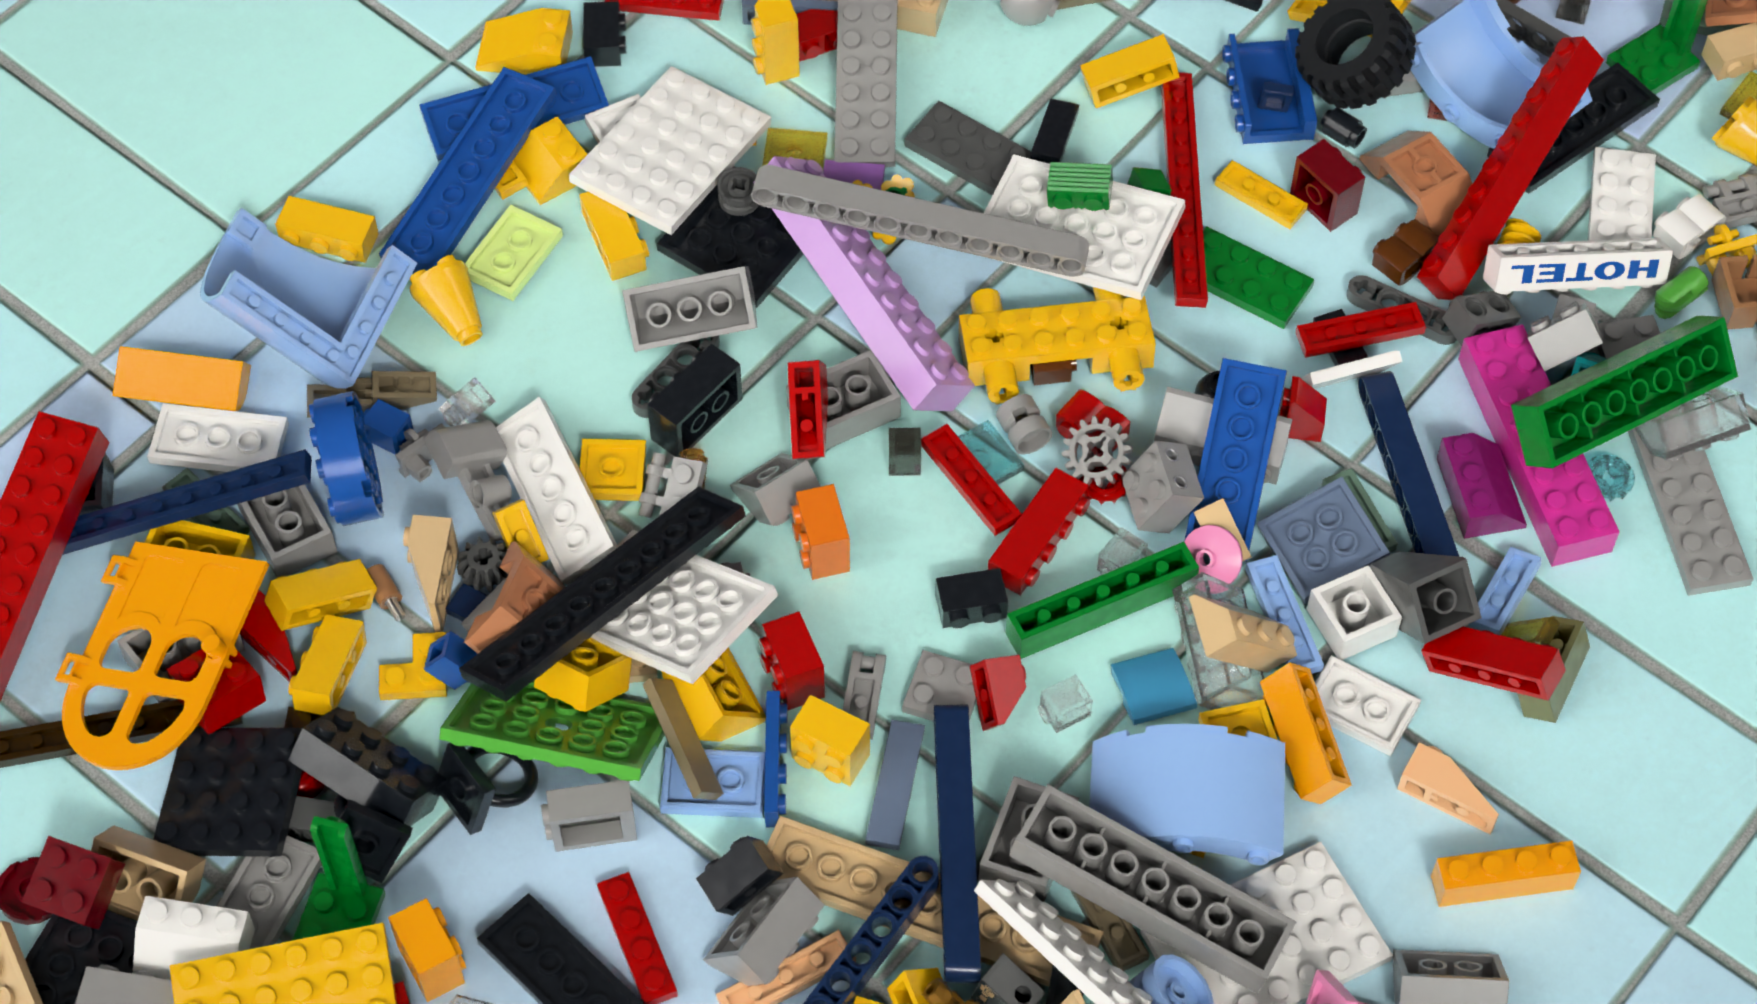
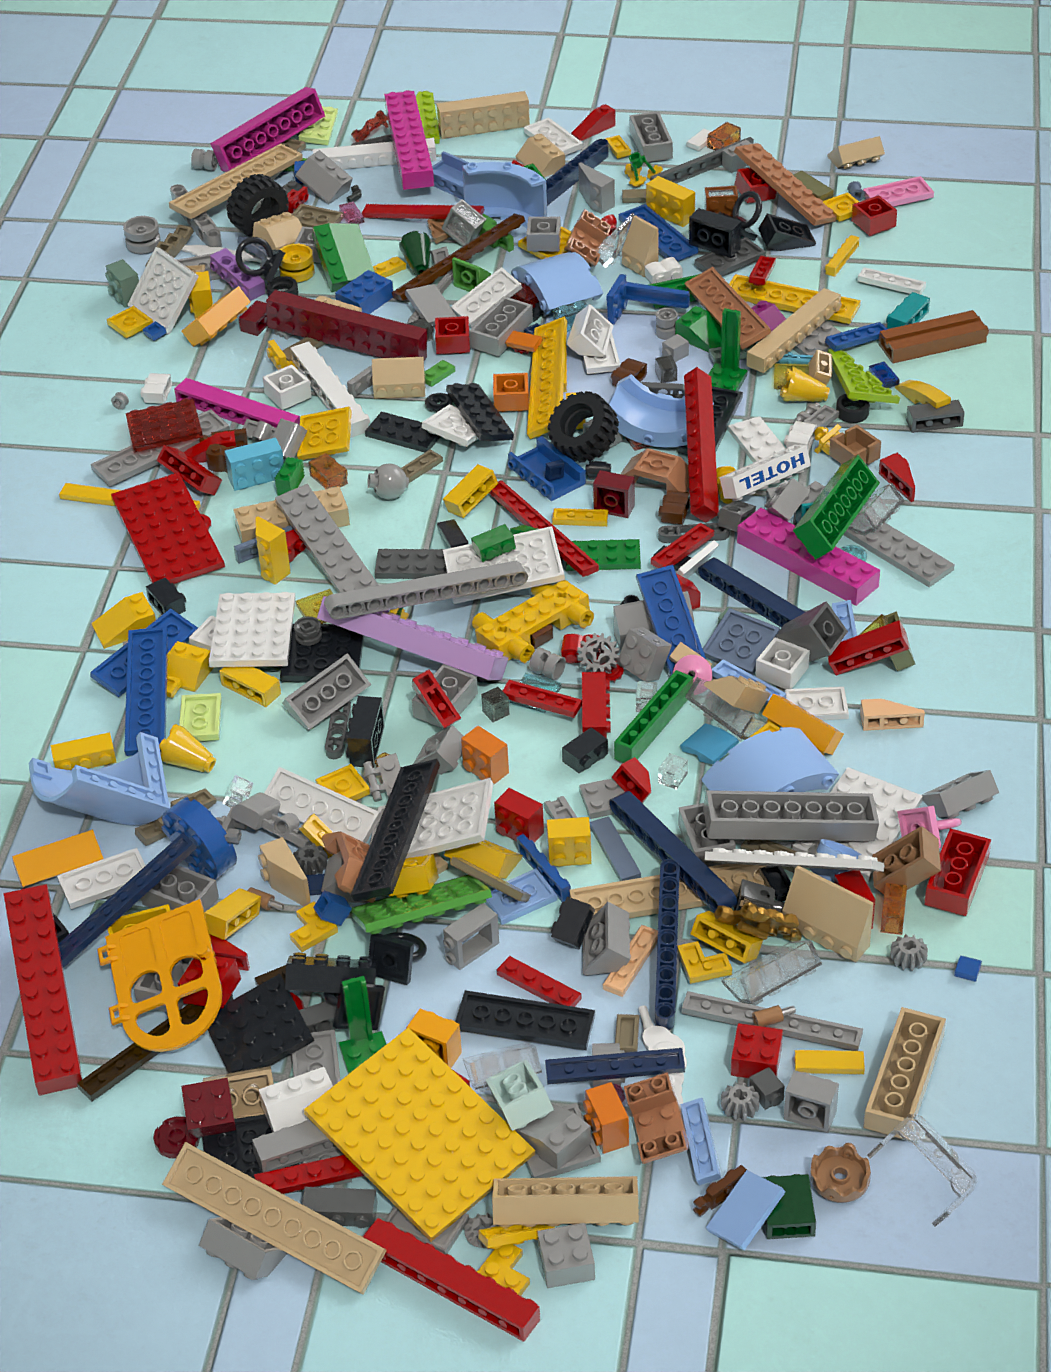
camera: 30 degrees left, 15 degrees down
yellow brick [288,614,367,715] -> none
light orange brick [1431,840,1581,907] -> none
magenta slope [1436,433,1527,539] -> none
bright green arm [1654,266,1709,319] -> none

